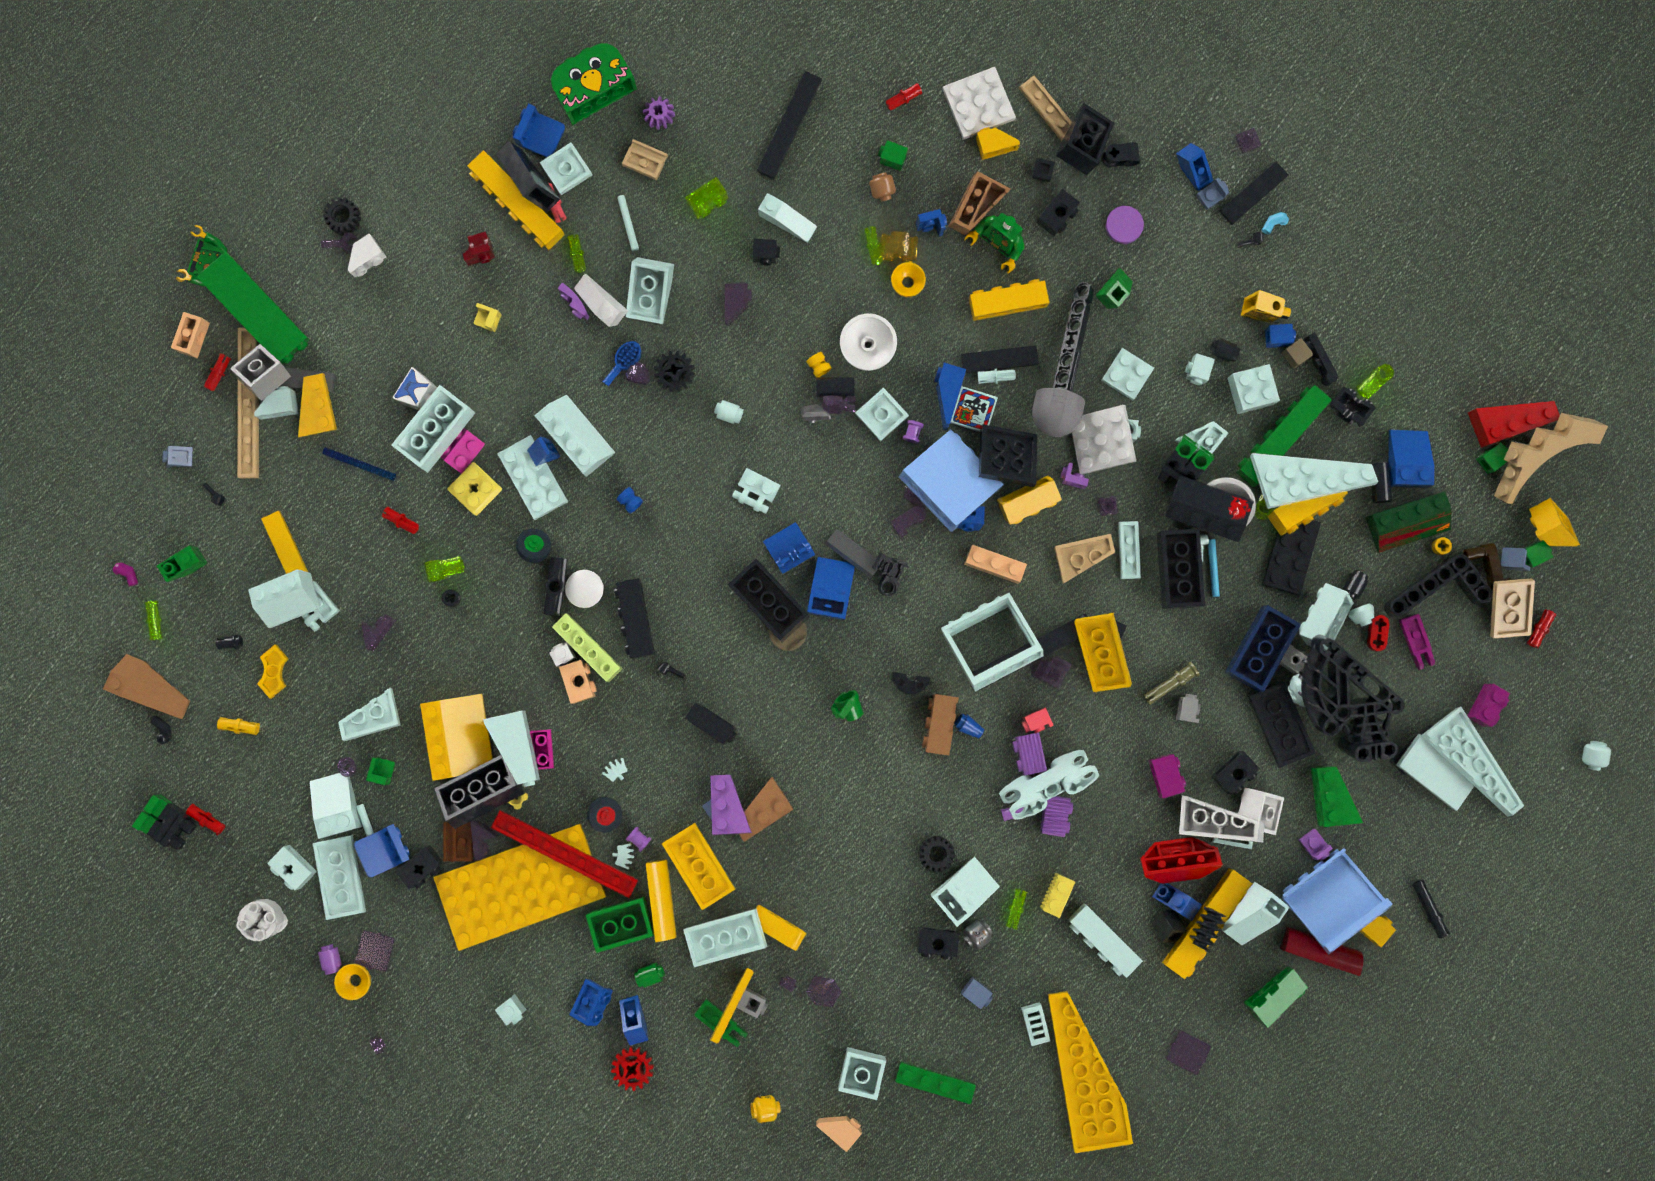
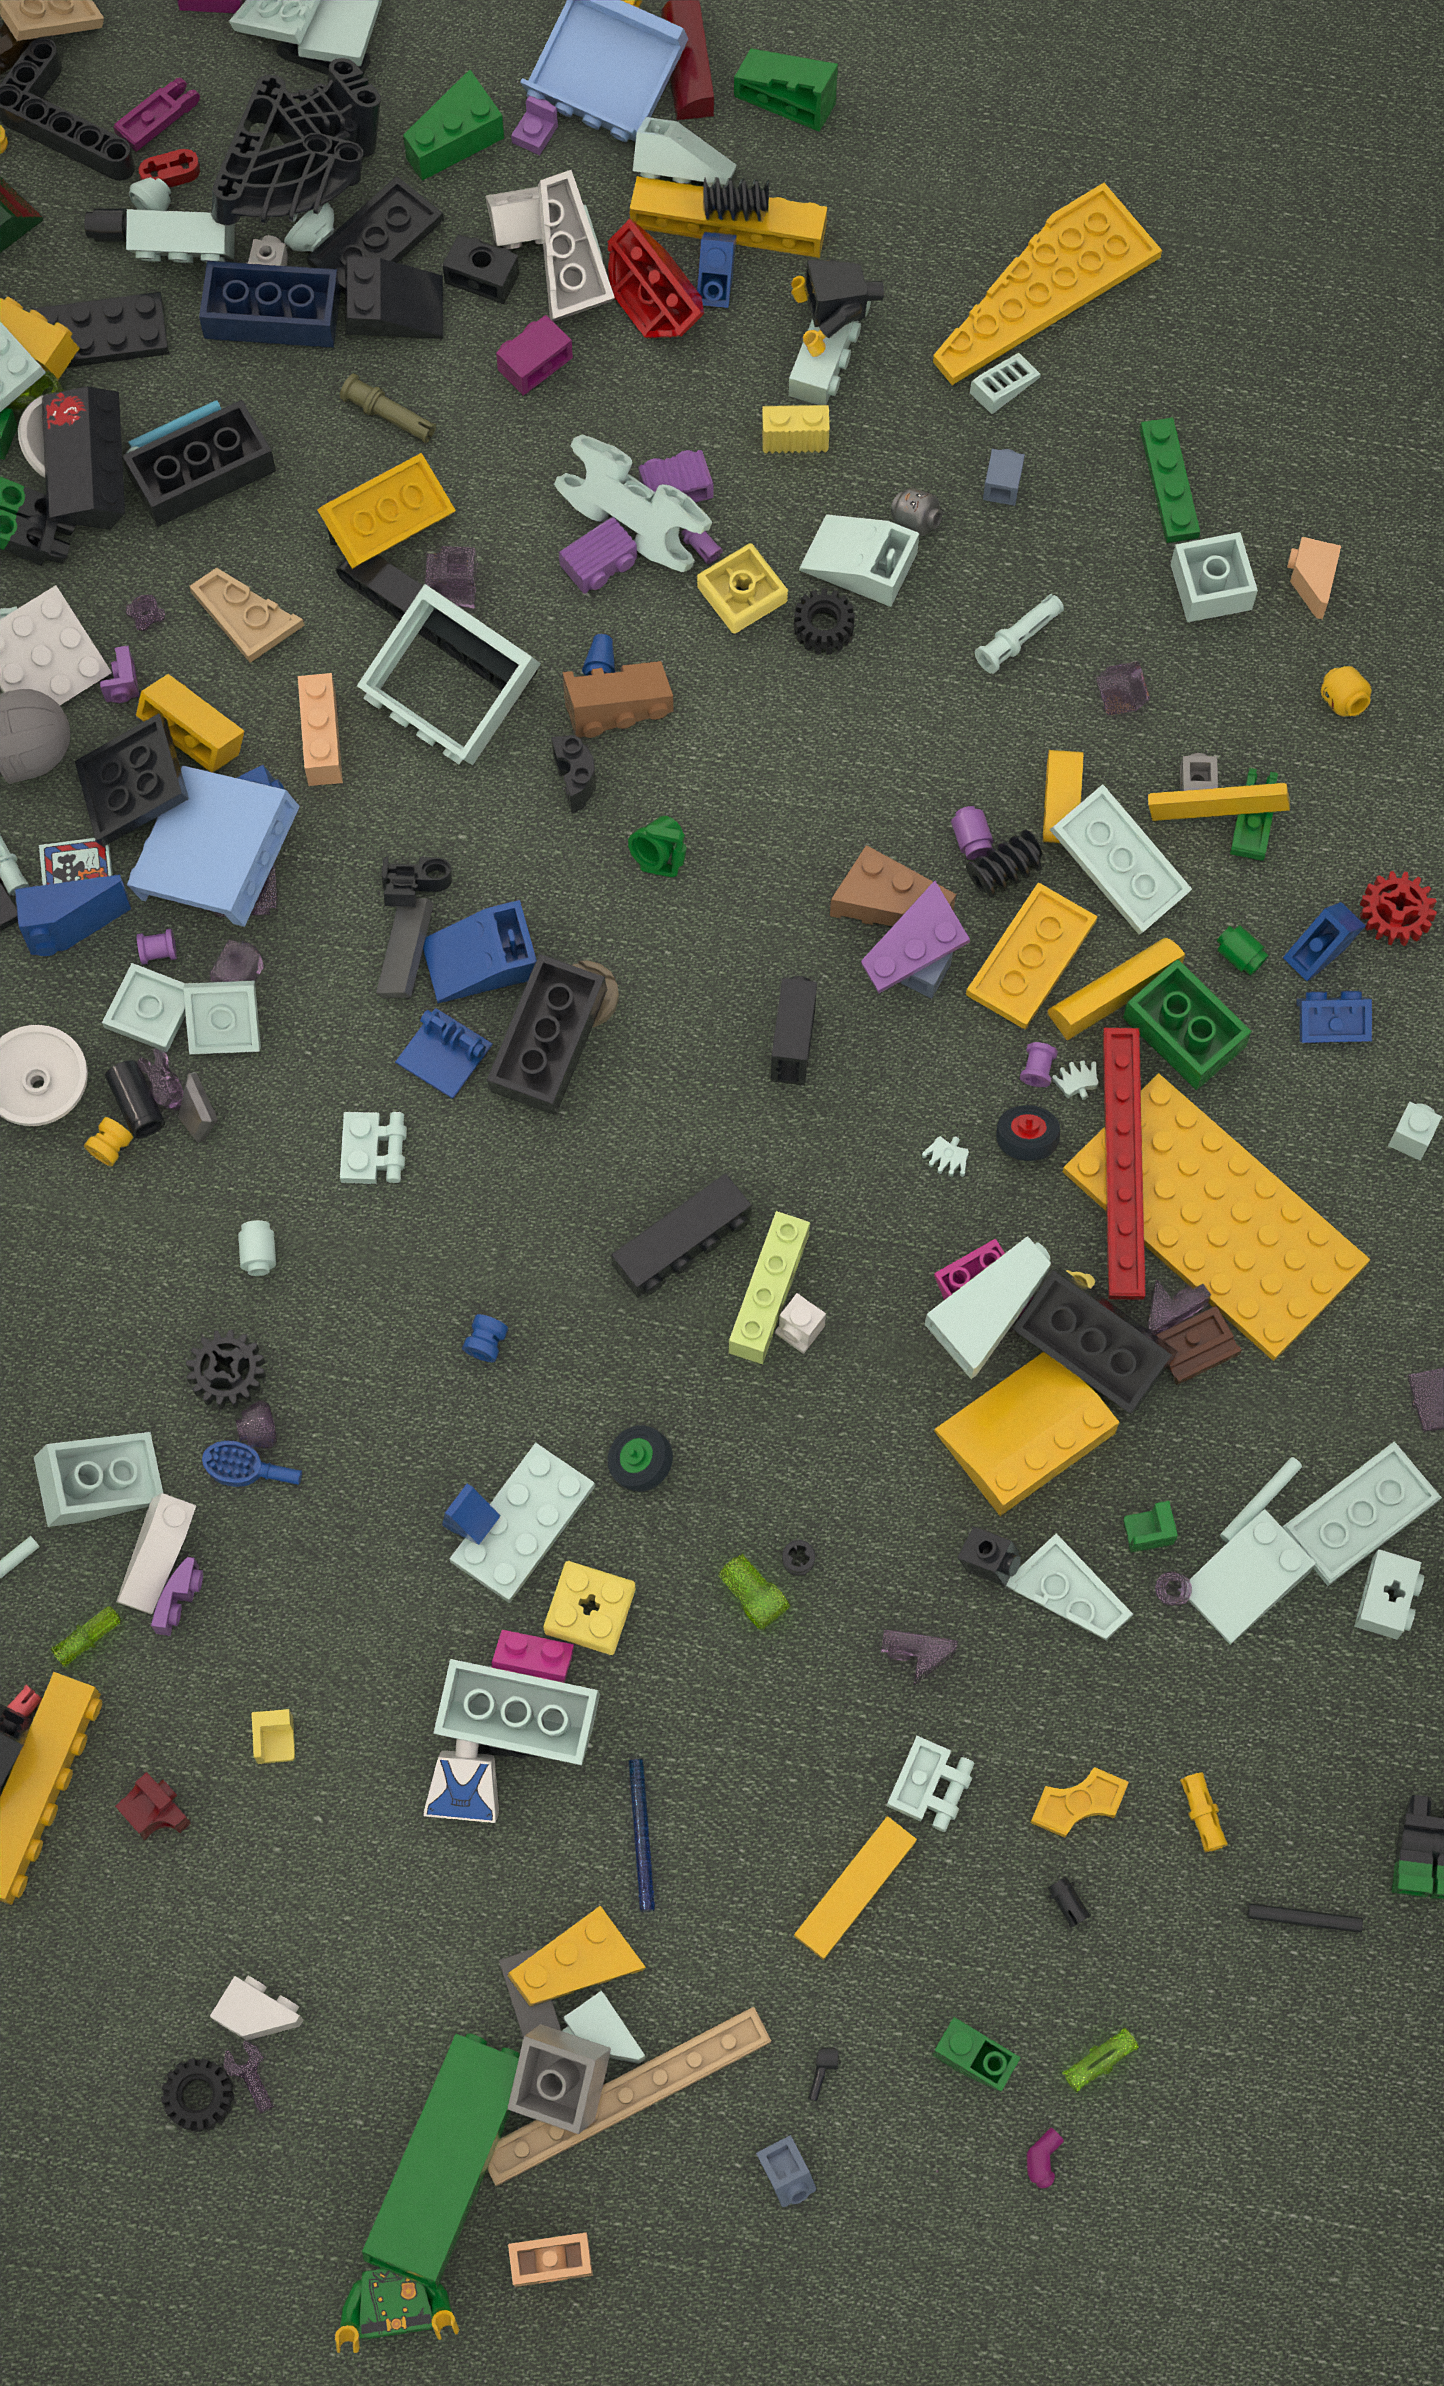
camera: 115 degrees left, 15 degrees down
medium nougat wedge [103,654,190,719] -> none
black arm [150,716,171,744] -> none
red pin [186,804,226,835] -> none
red axle [204,353,232,391] -> none
light aqua slope [248,569,320,628] -> none
bracket [354,824,410,878] -> none
red axle [382,507,419,534] -> none
black brick [395,845,444,889] -> none
light aqua slope [534,395,615,477] -> none
black piece [543,557,568,616] -> none
light nougat brick [559,660,597,704] -> none
white dish [565,570,604,608] -> none
black hand [658,662,686,679] -> none
clear purple slope [725,283,752,325] -> none
clear purple plate [779,975,797,992] -> none
clear purple leg [890,506,926,539] -> none
black brick [917,927,959,960] -> none
clear neon green pin [1005,888,1028,930] -> none
coral brick [1021,708,1054,733] -> none
light aqua tile [1118,521,1141,579] -> none
pearl dark grey panel [1152,911,1187,942] -> none
clear purple piece [1166,1030,1211,1075] -> none
light grey brick [1176,694,1200,723] -> none
none -> light aqua plate [183,981,261,1054]
none -> clear purple brick [210,939,264,982]
none -> black slope [345,257,443,339]
none -> light yellow brick [697,543,788,633]
none -> black torso [791,259,884,357]
none -> medium lavender brick [951,806,993,860]
none -> black brick [957,1526,1021,1587]
none -> black piece [966,829,1043,898]
none -> light aqua pin [975,594,1064,674]
none -> black bar [1247,1903,1363,1933]

